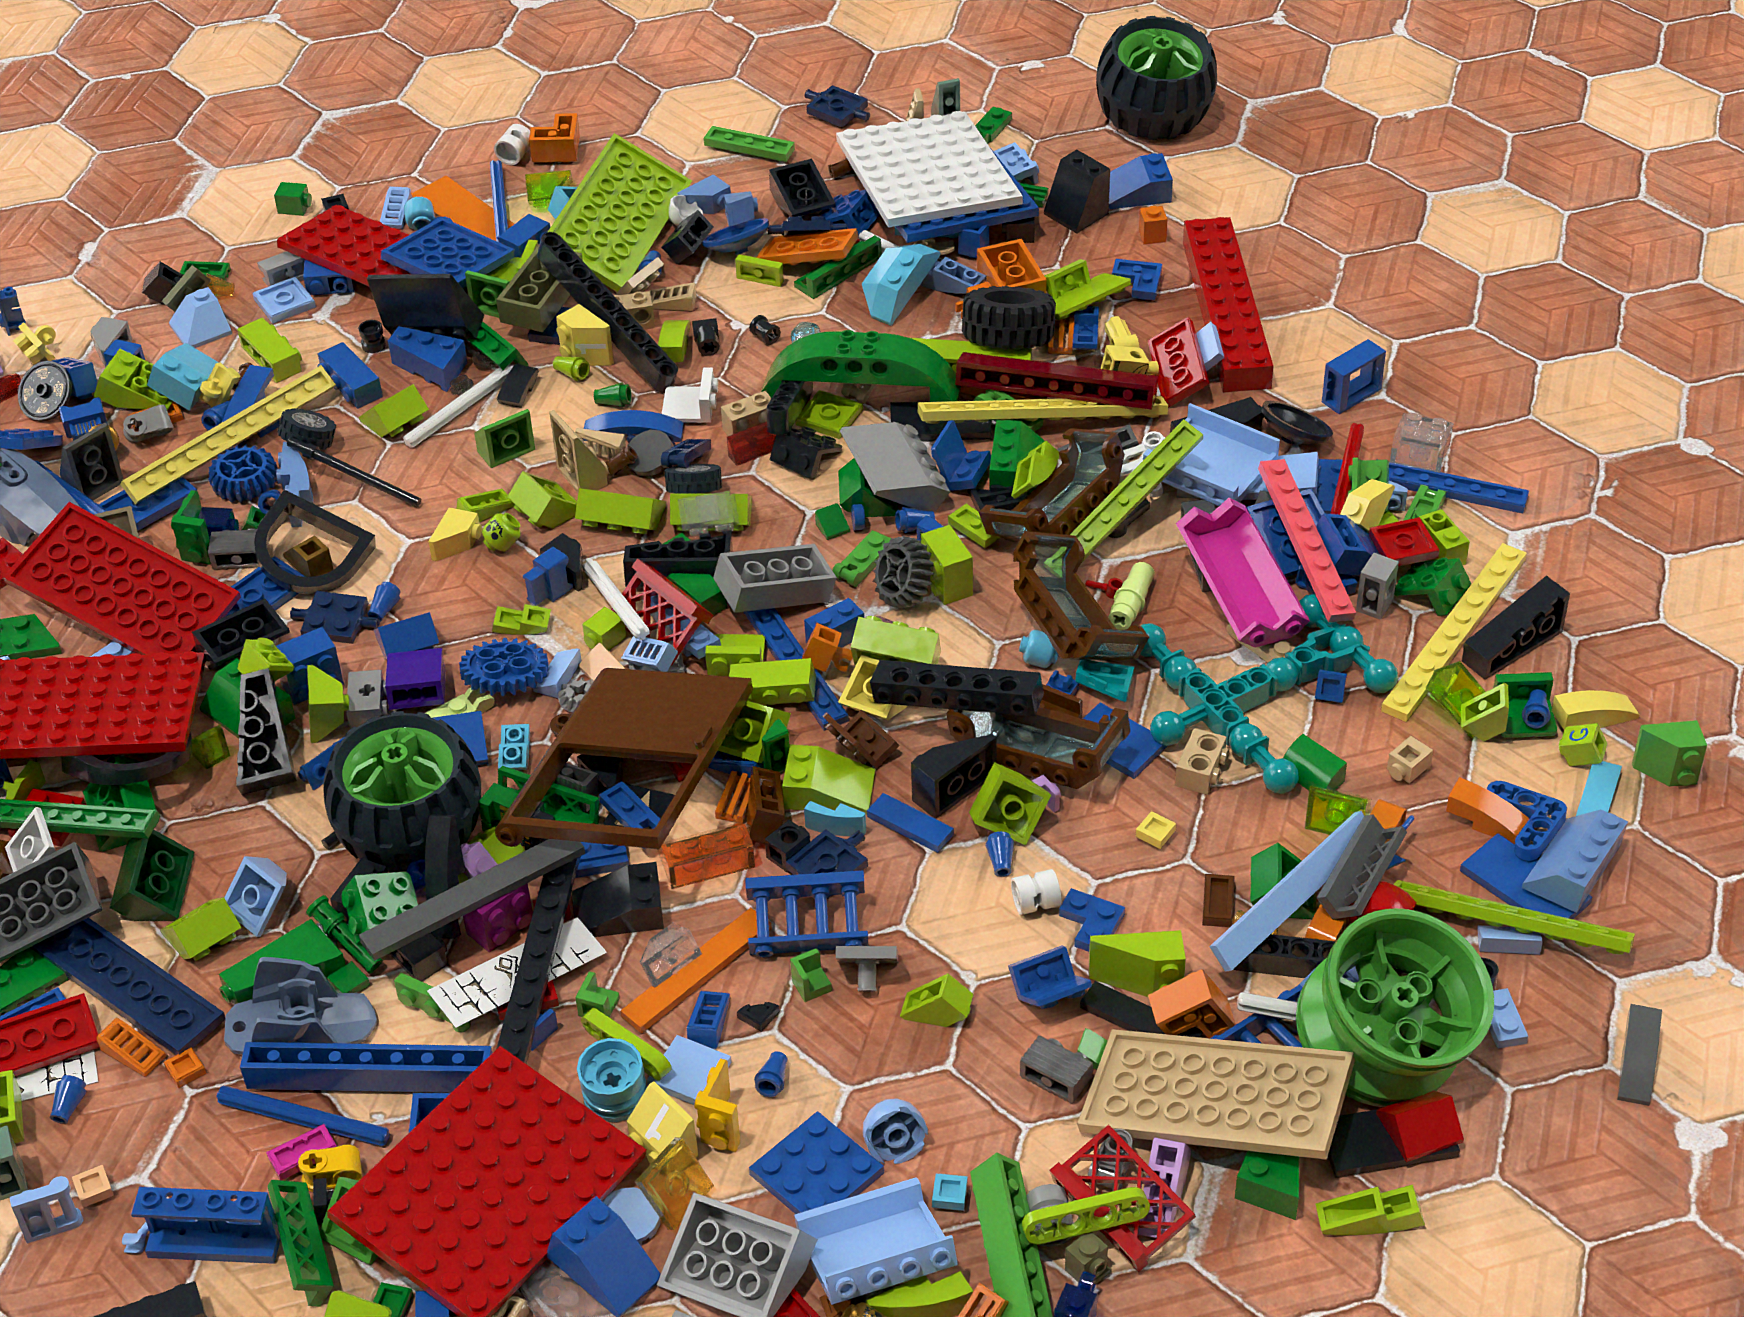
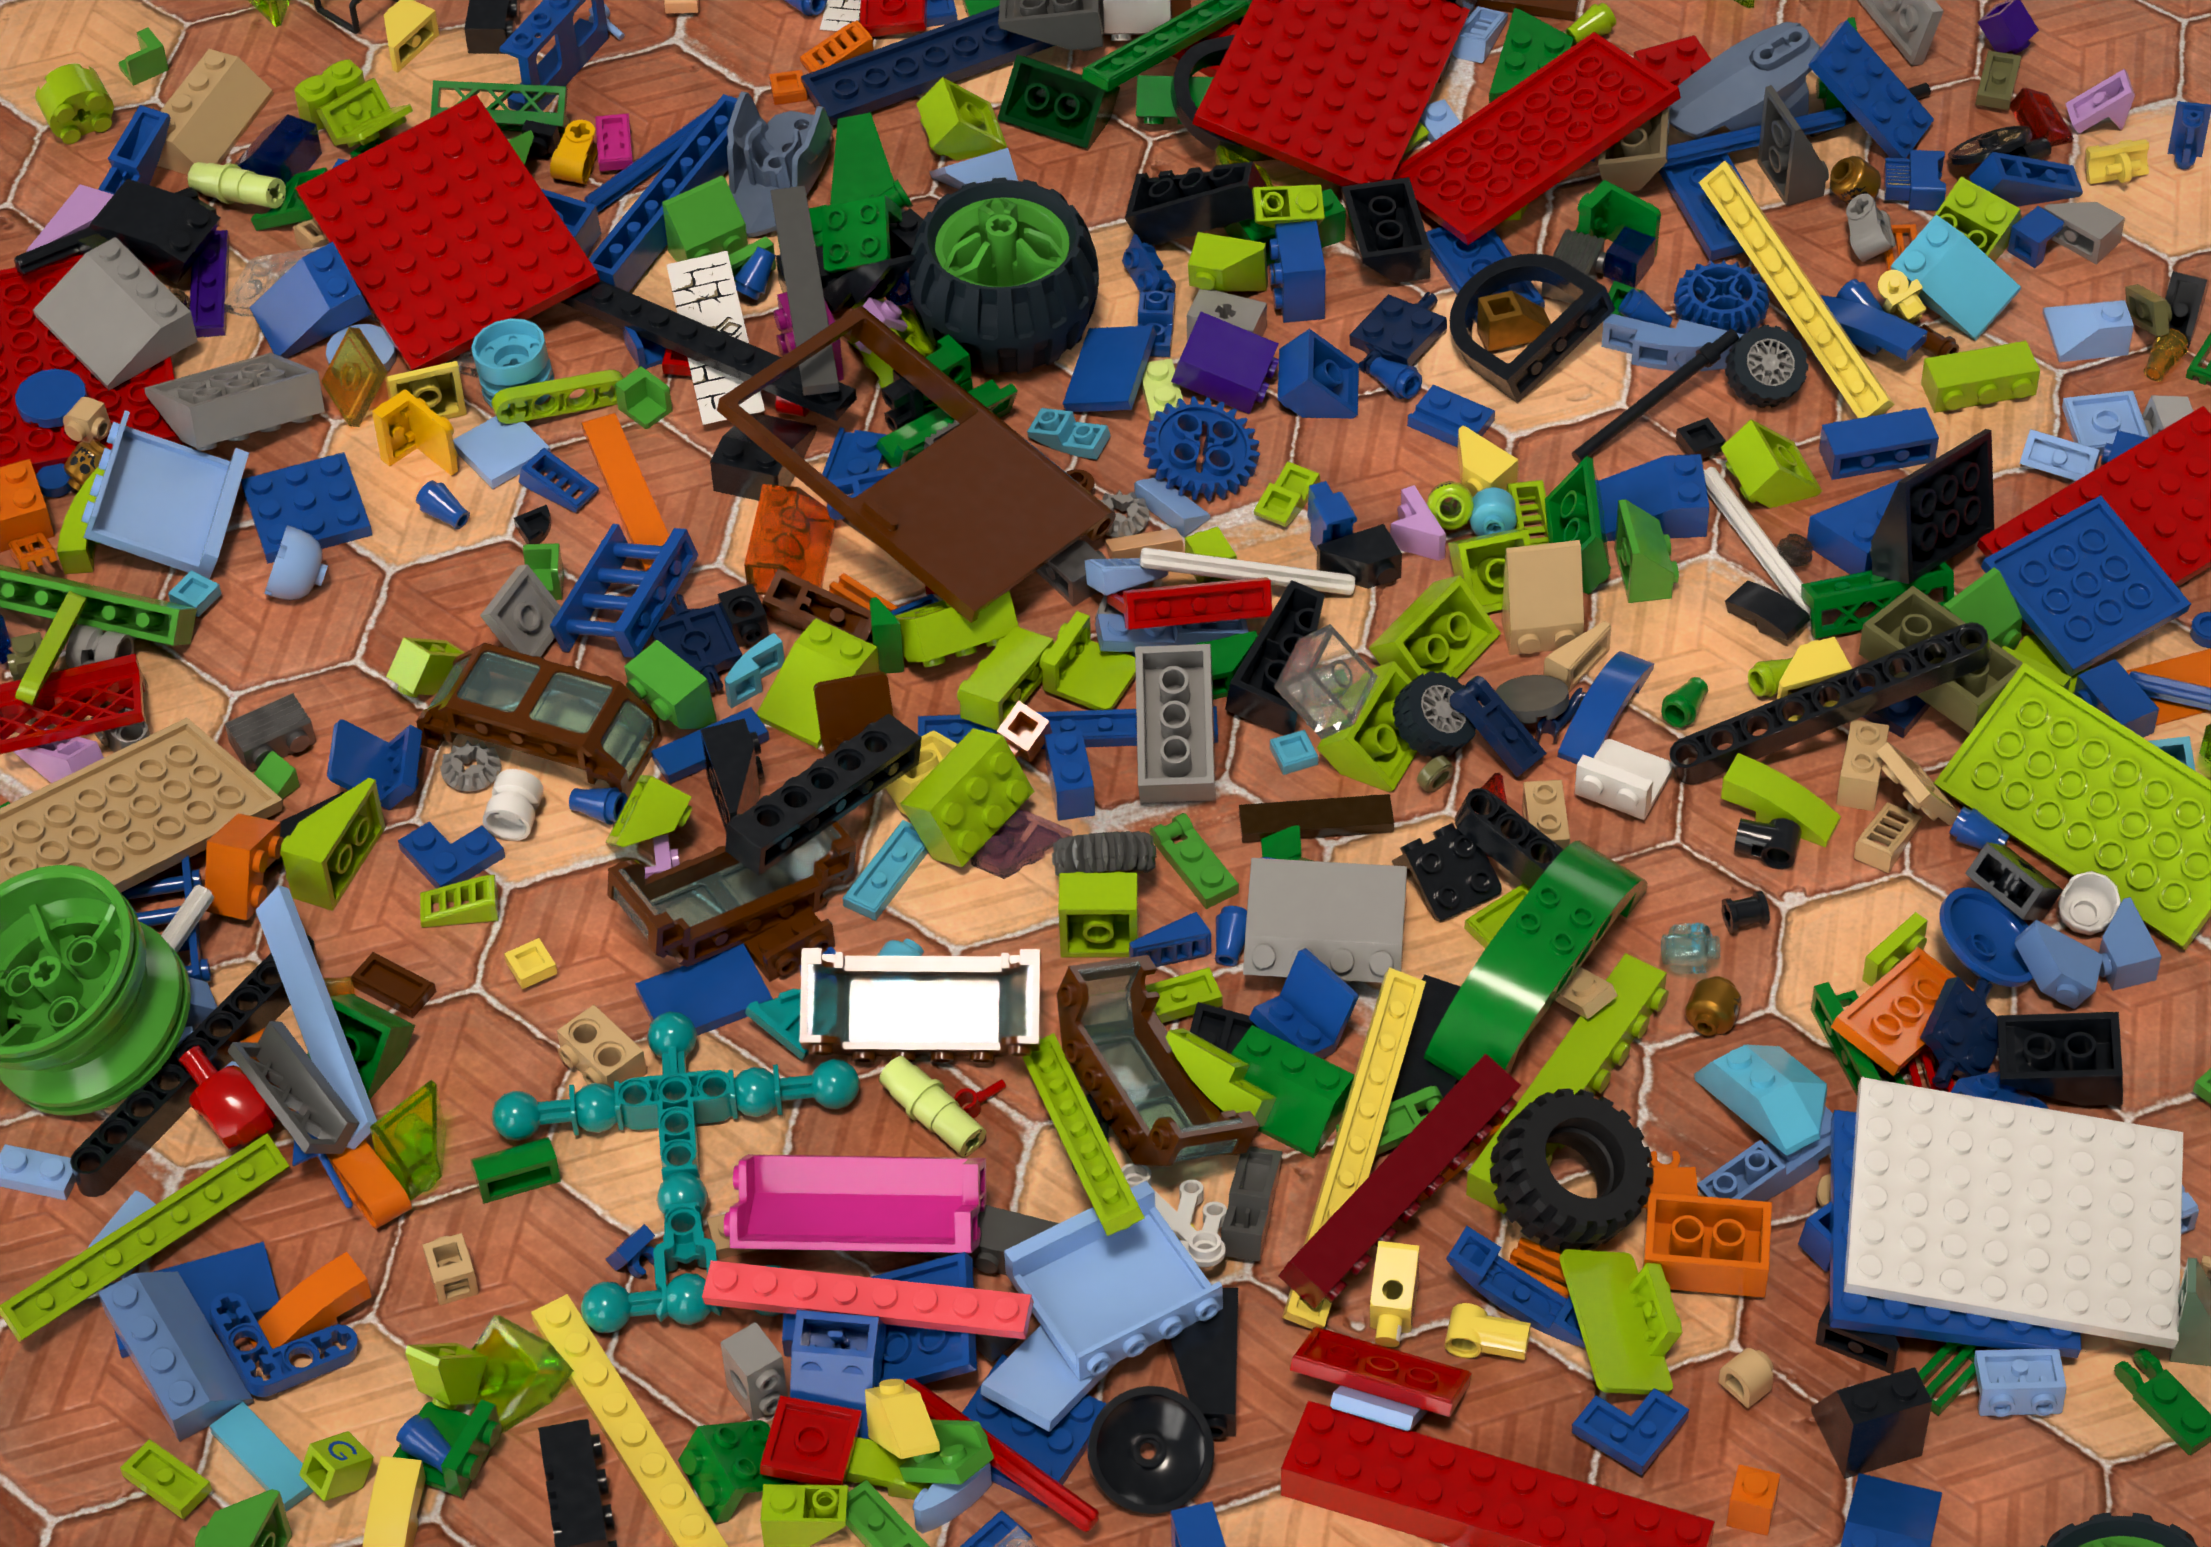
camera: 115 degrees right, 5 degrees up
reddish brown pin [605,446,638,476] -> none
clear slope [640,923,702,987] -> none
none -> lime plate [120,1439,213,1519]
none -> windscreen [416,643,662,797]
none -> lime slope [420,875,498,928]
none -> light grey gear [440,740,501,791]
none -> bright green slope [624,640,717,729]
none -> bright green slope [662,175,748,262]
none -> blue cone [734,246,776,300]
none -> dark brown tile [1239,794,1394,843]
none -> medium azure tile [1270,729,1318,775]
none -> lavender slope [1390,485,1446,561]
none -> blue plate [1407,384,1495,448]
none -> olive tile [1417,755,1454,793]
none -> medium azure head [1470,487,1517,536]
none -> green slope [1545,456,1611,594]
none -> blue slope [1598,454,1710,541]
none -> black plate [1676,417,1726,459]
none -> pearl gold head [1685,976,1742,1036]
none -> tan plate [1718,1348,1773,1408]
none -> light blue plate [2019,429,2101,481]

